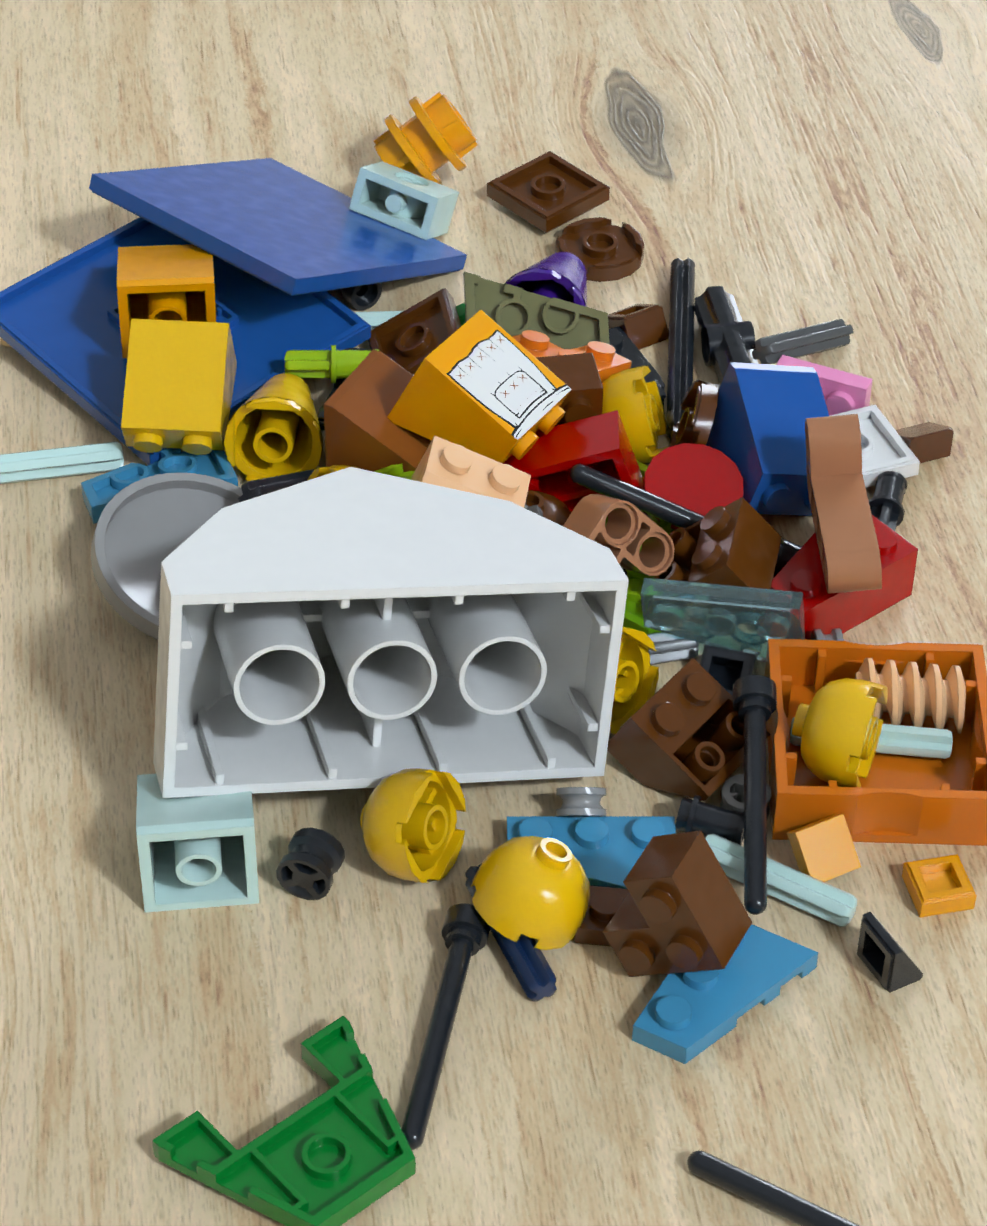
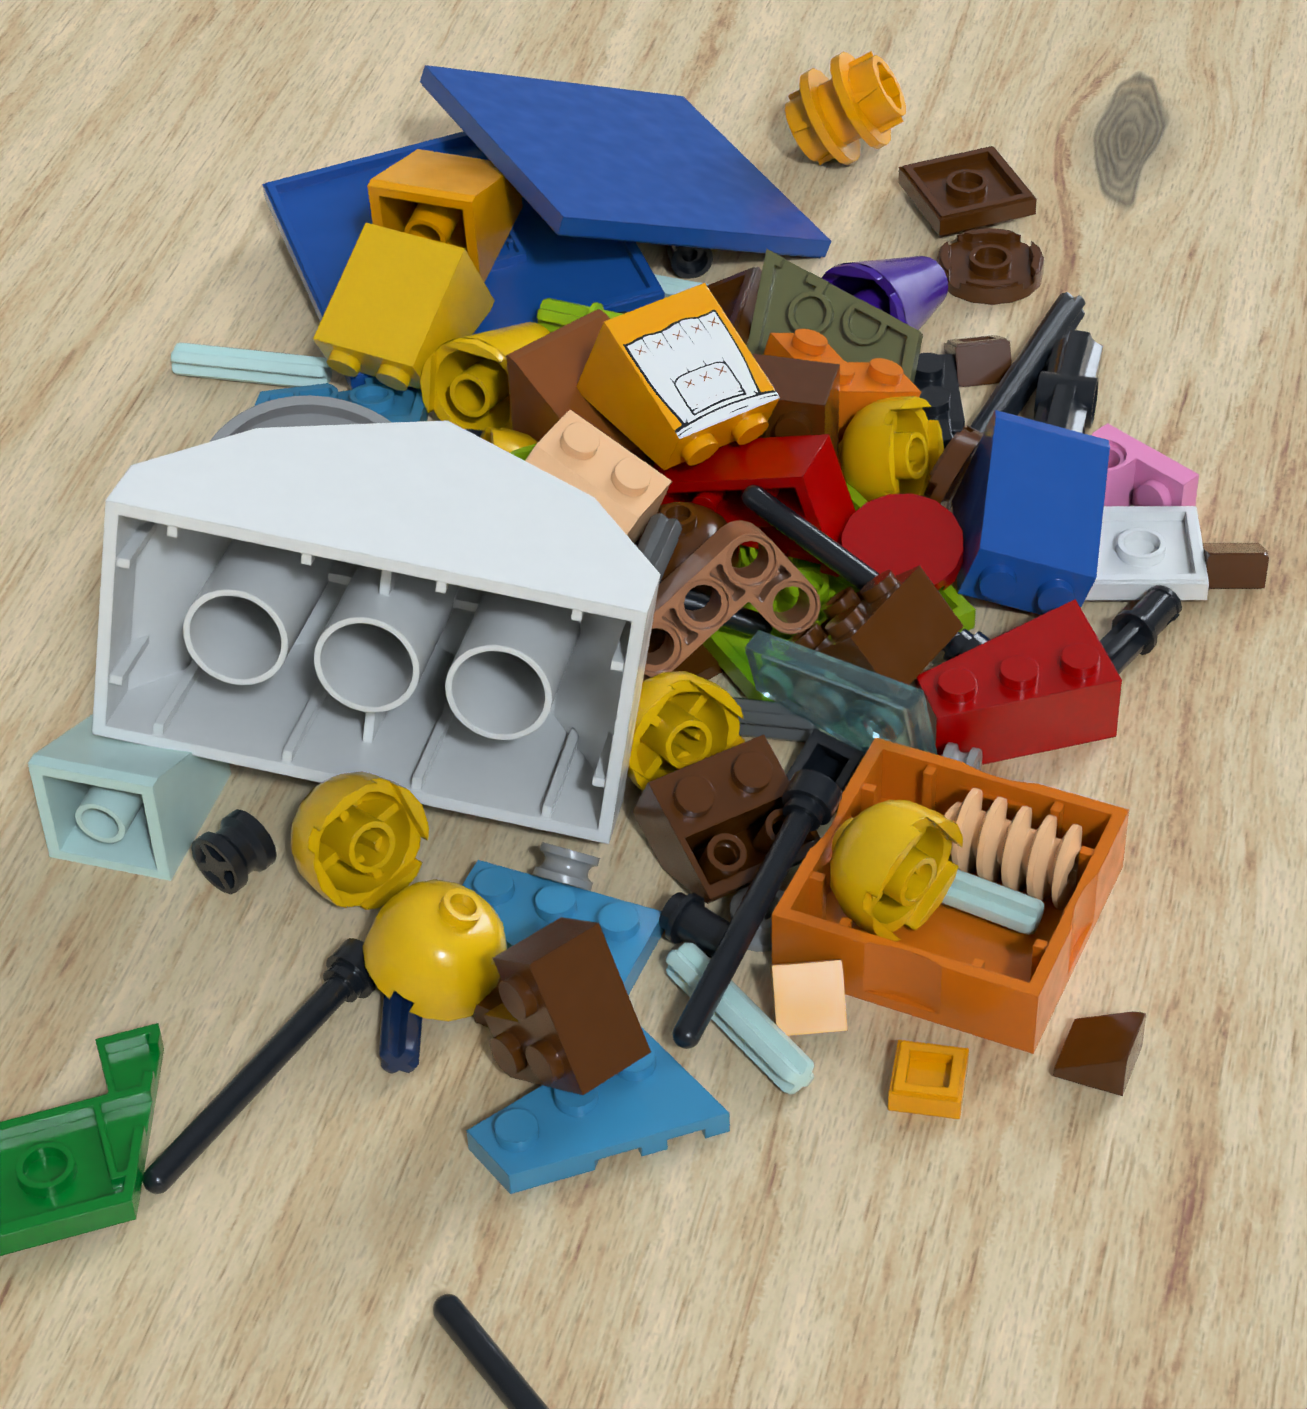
camera: 25 degrees right, 0 degrees up
light aqua brick [349,161,459,240] -> none
dark grey axle [752,319,854,365] -> none
nougat beam [805,414,882,594] -> none
black slope [857,912,923,993] -> none

